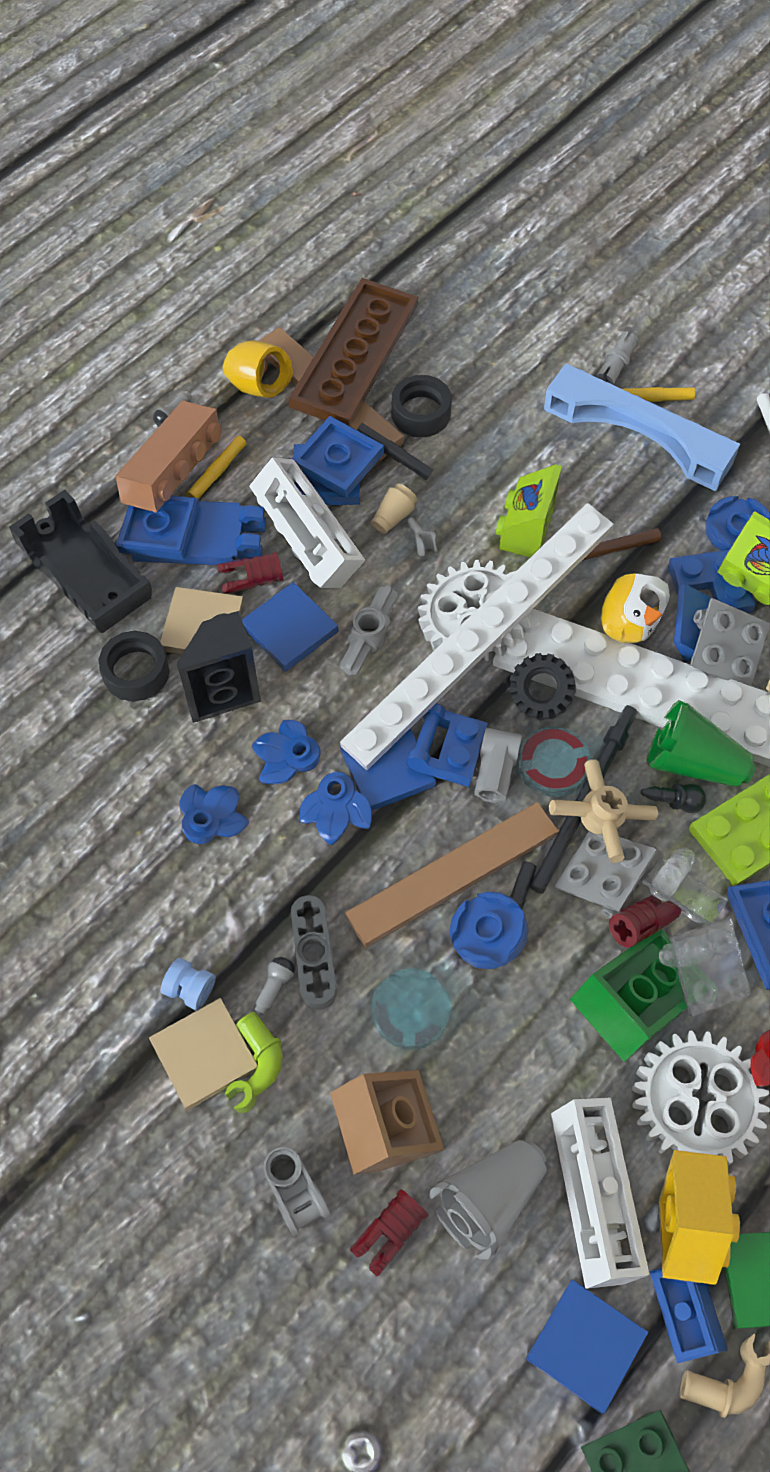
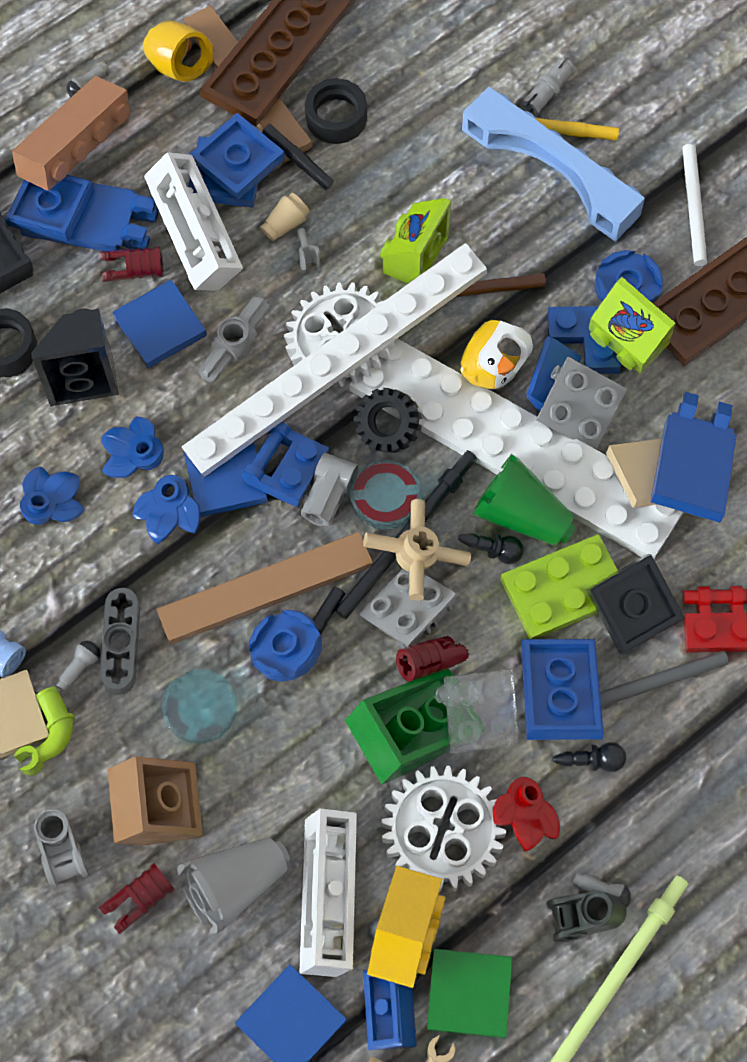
camera: 10 degrees right, 5 degrees up
tan tile [160,587,244,655] -> none
yellow piece [186,436,247,499] -> none
clear hinge [642,847,728,927] -> none

